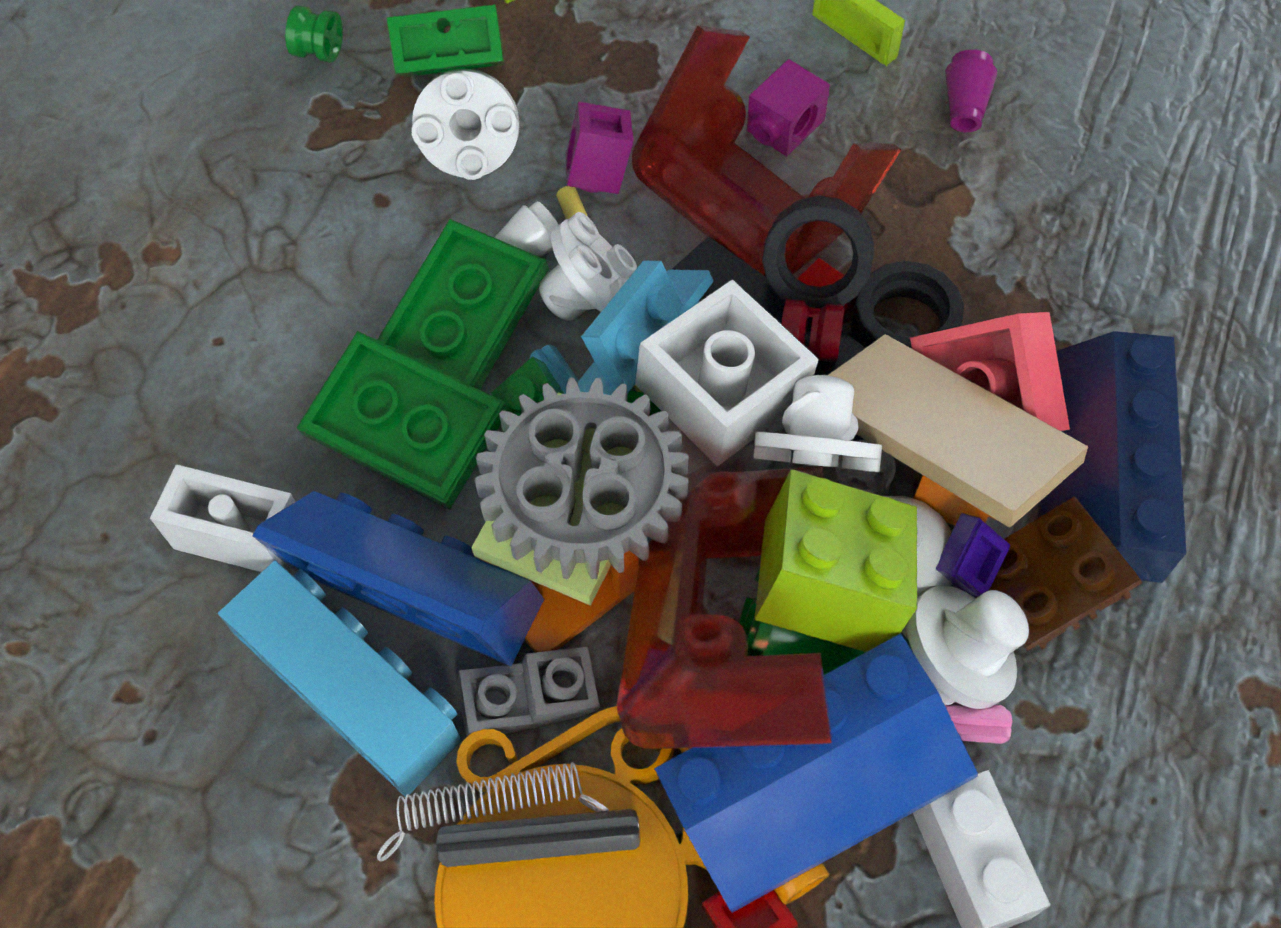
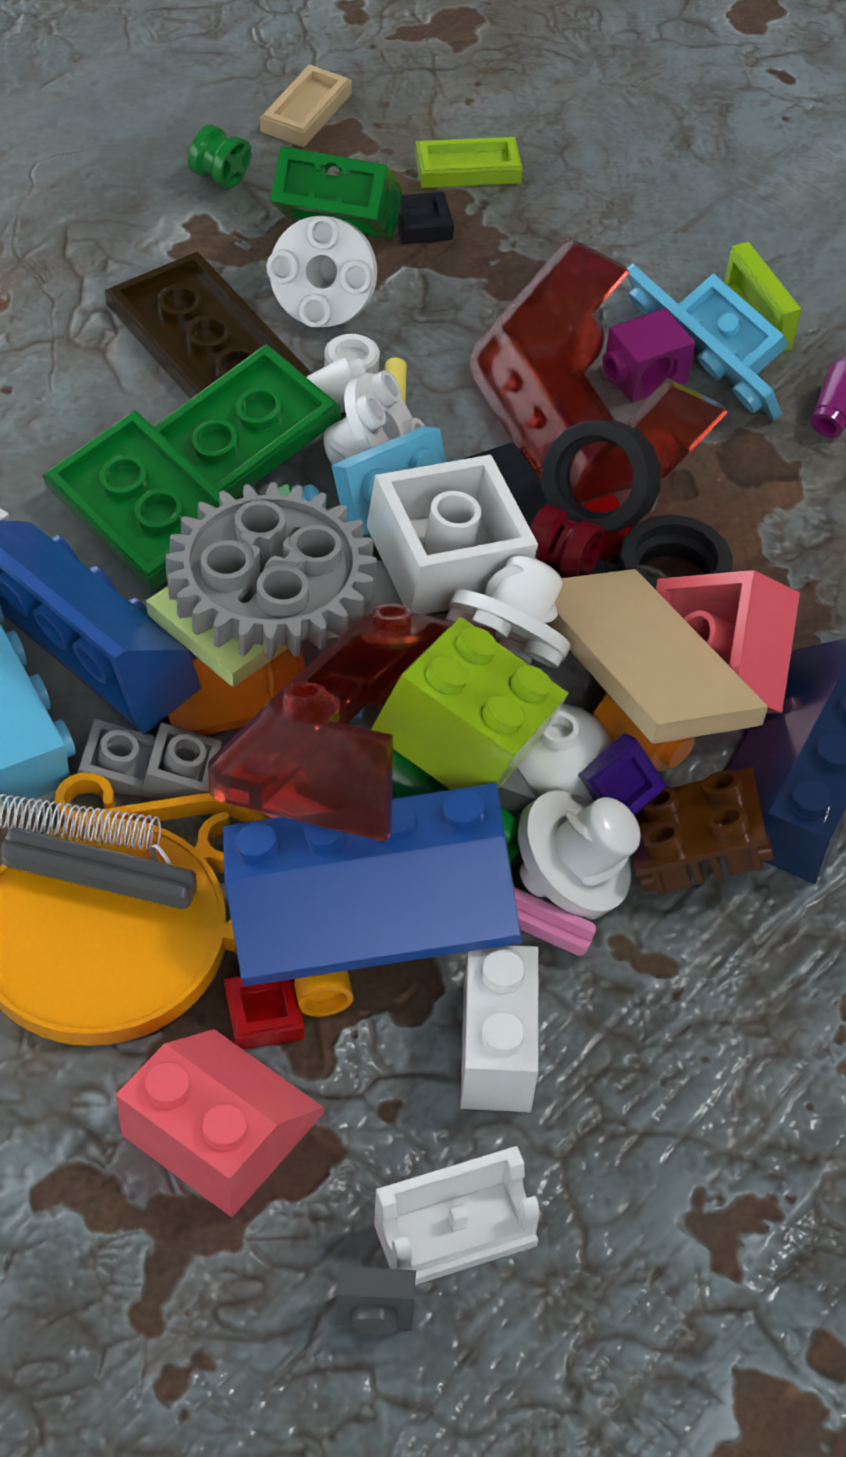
camera: 15 degrees right, 10 degrees down
magenta brick [565,101,634,194] -> none
none -> dark brown tile [105,251,312,399]
none -> white tile [324,334,380,374]
none -> black tile [396,191,454,244]
none -> medium azure bracket [624,264,788,421]

